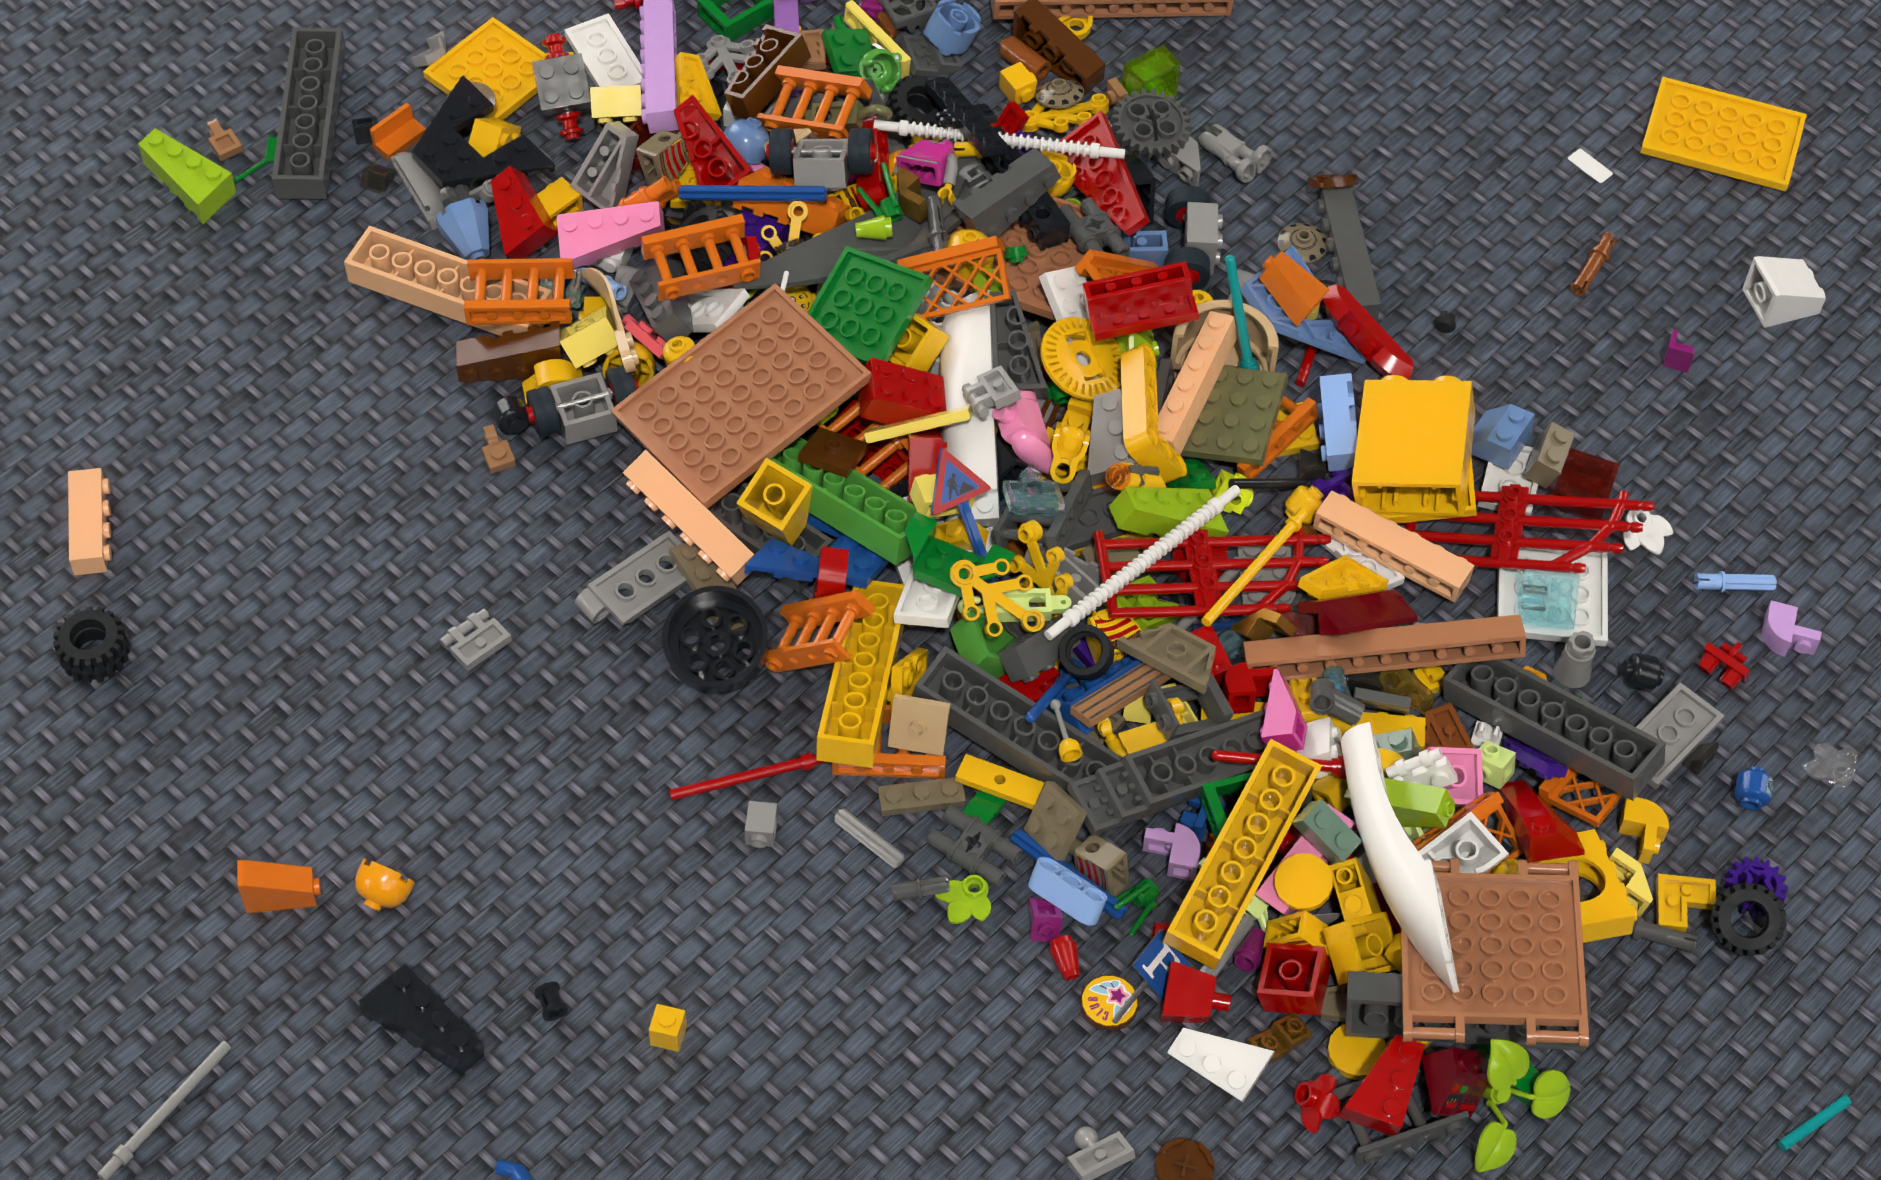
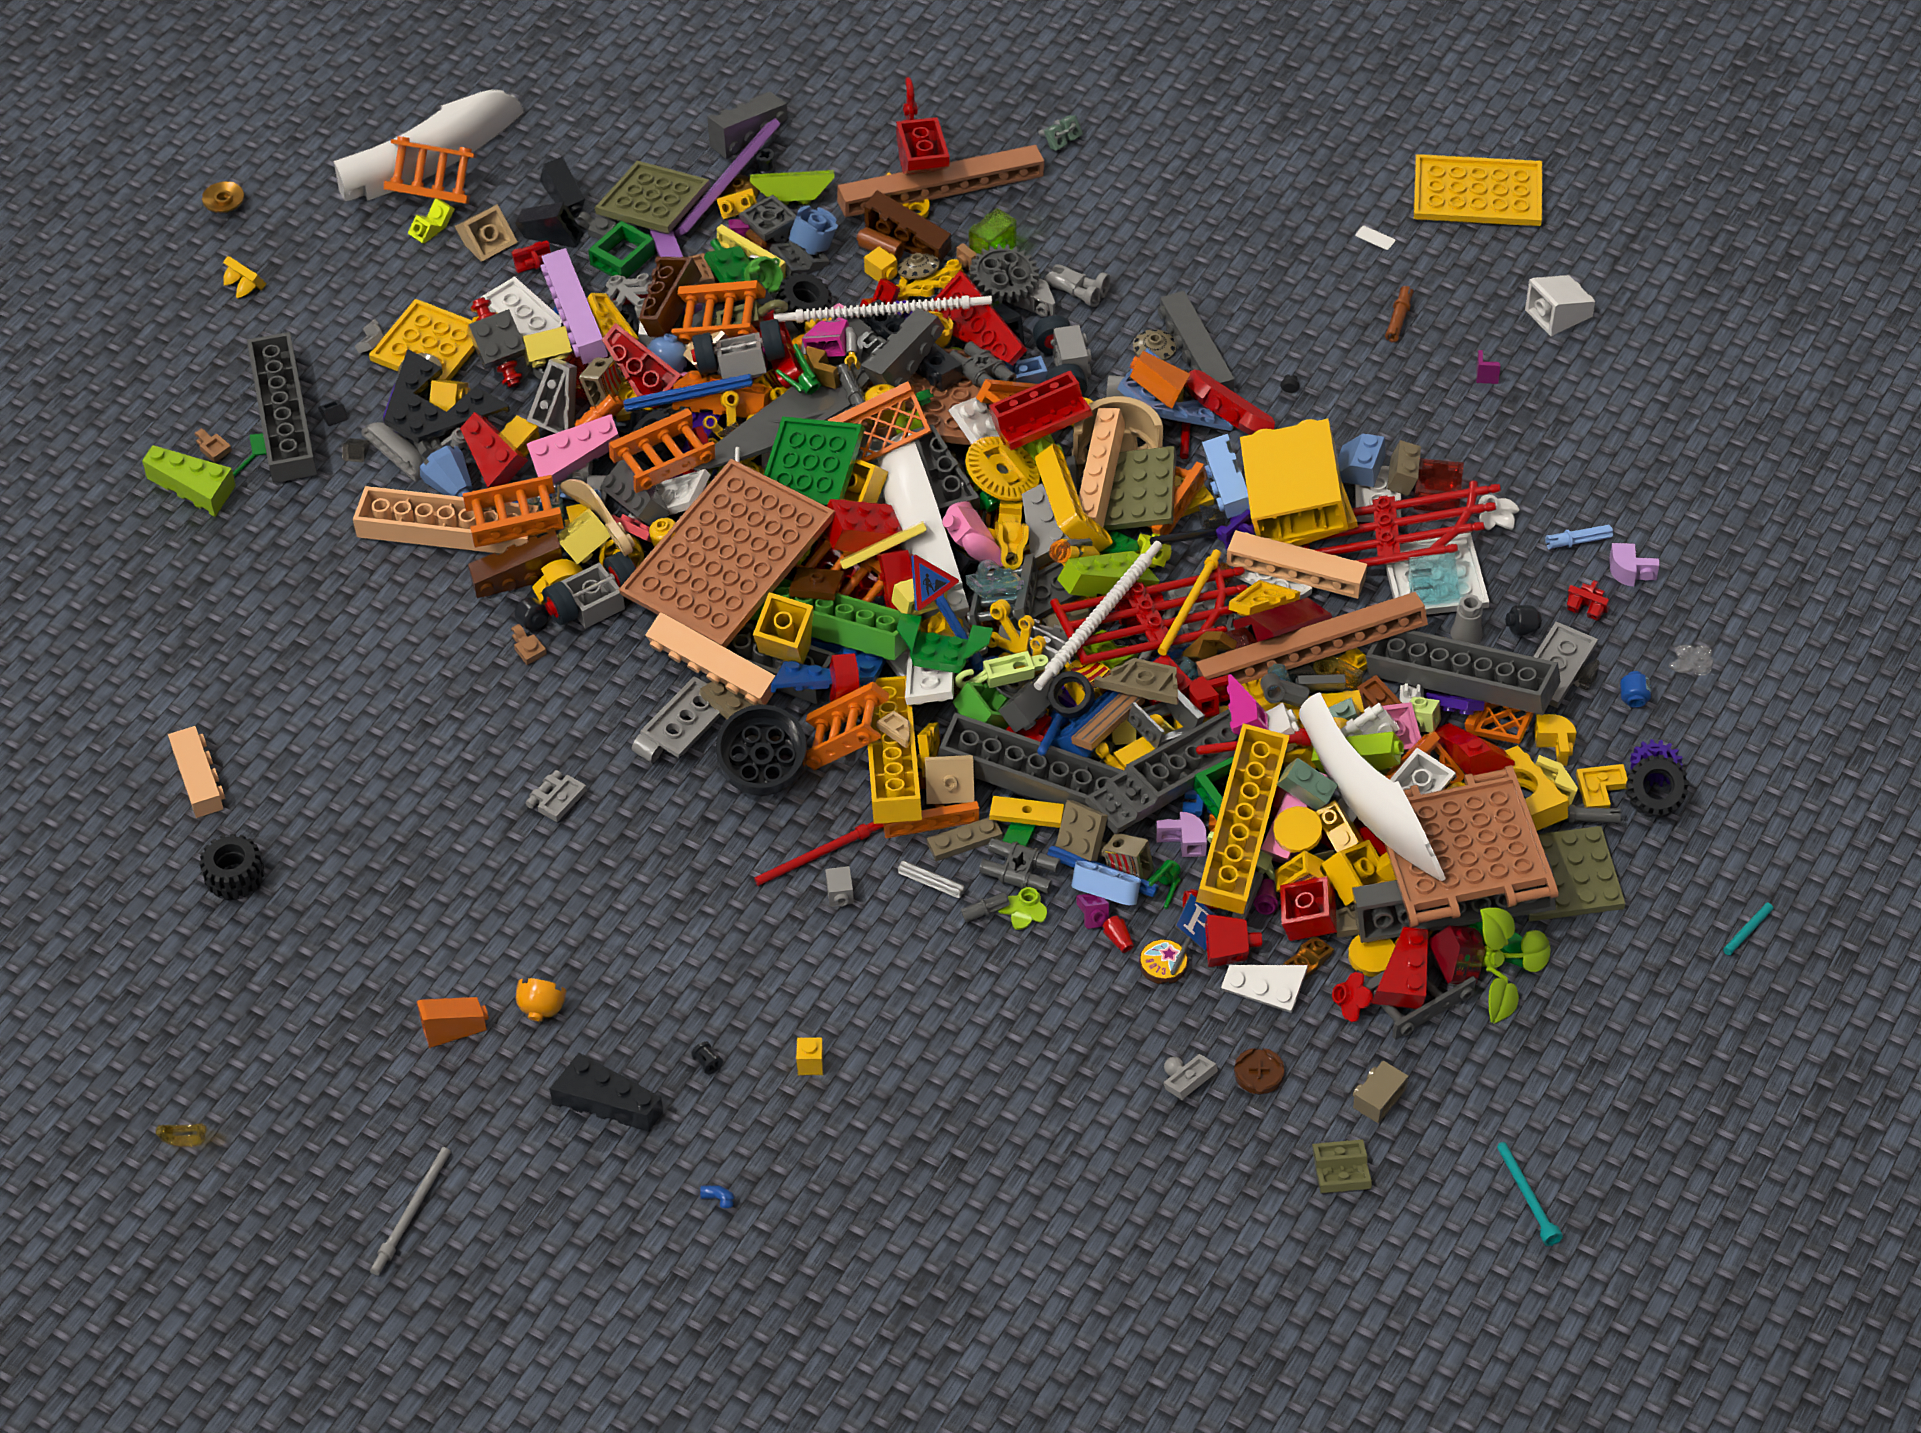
camera: 10 degrees left, 5 degrees down
orange panel [370,103,426,162] -> none
lime cone [855,215,893,241] -> none
black hinge [925,77,1008,157] -> none
yellow plant [950,558,1045,637] -> none
yellow pin [954,141,983,159] -> none
light grey plate [962,365,1022,418] -> none
yellow hinge [1050,699,1083,762] -> none
teal piece [1225,255,1260,370] -> none
yellow head [1285,485,1324,524] -> none
reddish brown tile [1308,173,1358,188] -> none
none -> tan tile [876,711,910,748]
none -> olive plate [1527,826,1625,922]

